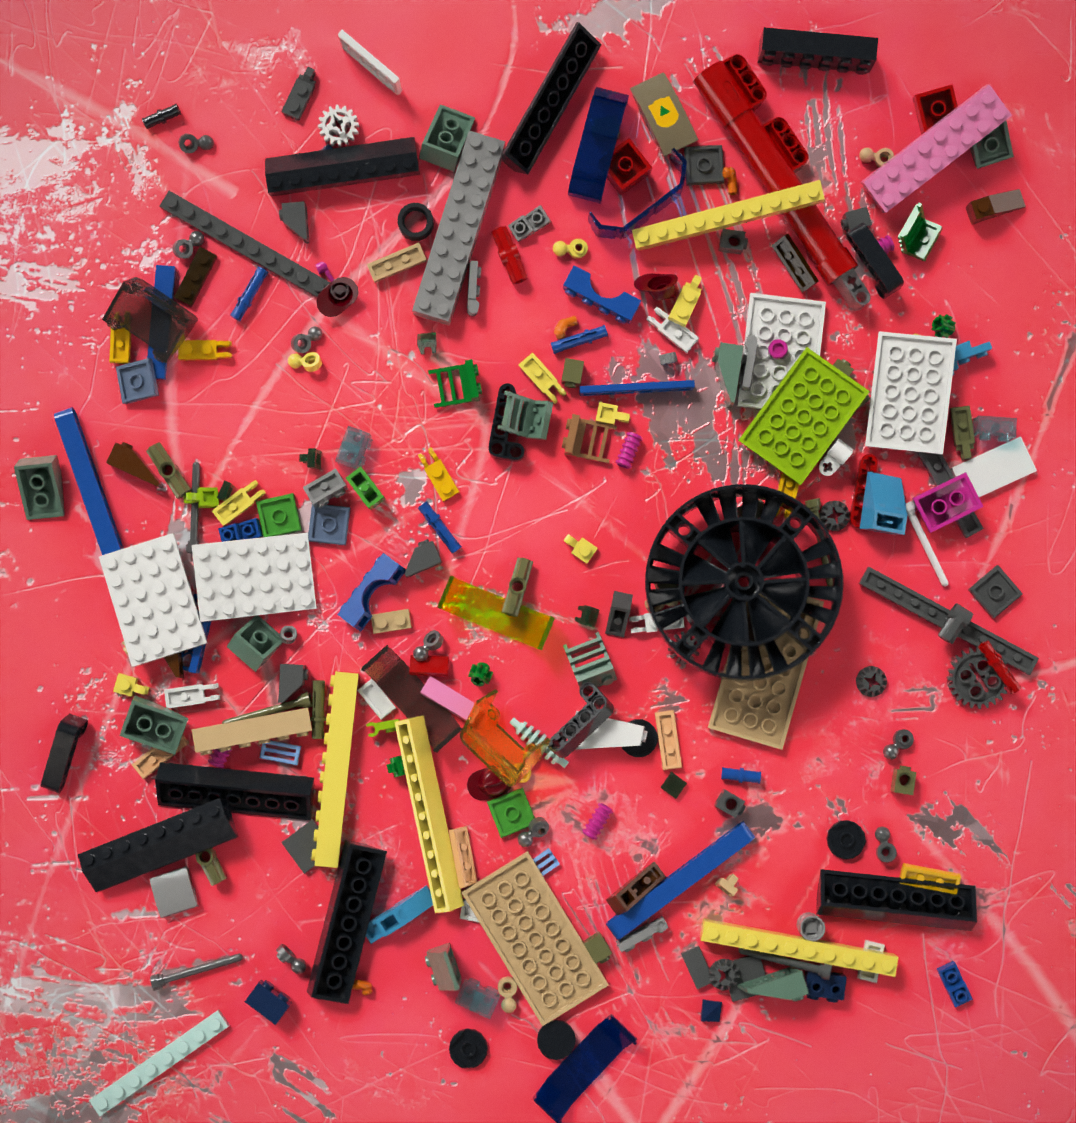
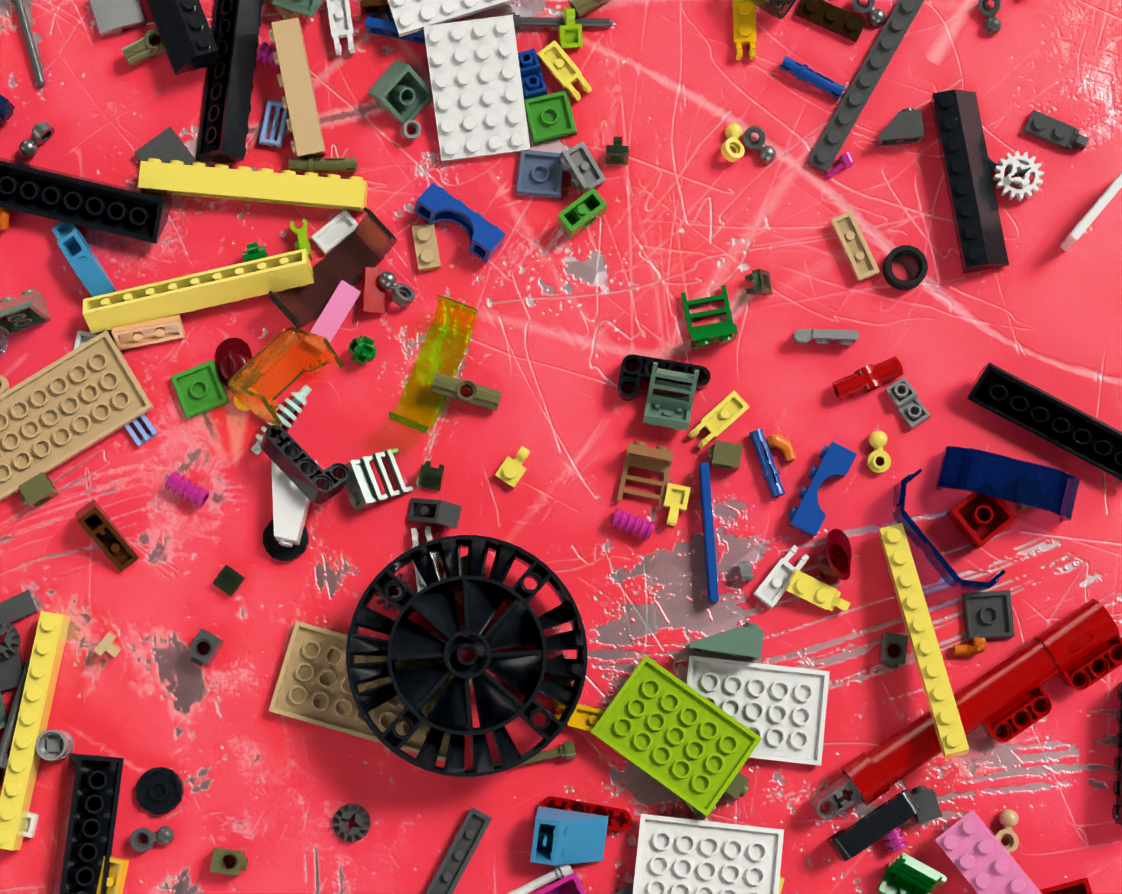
camera: 90 degrees right, 5 degrees down
clear green tile [217,480,234,501] -> none
olive piece [222,692,312,724] -> none
dark grey slope [278,664,309,703] -> none
dark red piece [316,277,359,317] -> none
clear light blue brick [335,425,373,470] -> none
dark grey slope [405,539,442,578] -> none
light grey brick [412,130,506,326] -> none
yellow hinge [418,447,460,502] -> none
blue pin [418,501,462,554] -> none
sand green slope [419,104,475,172] -> none
flat silver plate [518,817,549,847] -> none
blue beam [606,821,755,940] -> none
light grey hinge [616,916,669,952] -> none
dark tan slope [630,72,698,157] -> none
light nougat tile [655,710,682,770] -> none
blue pin [721,767,761,784] -> none
light grey hinge [739,334,757,391] -> none
dark pink tile [768,339,788,359] -> none
dark brown plate [771,234,819,293] -> none
white piece [819,438,853,476] -> none
dark grey gear [819,501,850,531] -> none
flat silver plate [883,729,914,760] -> none

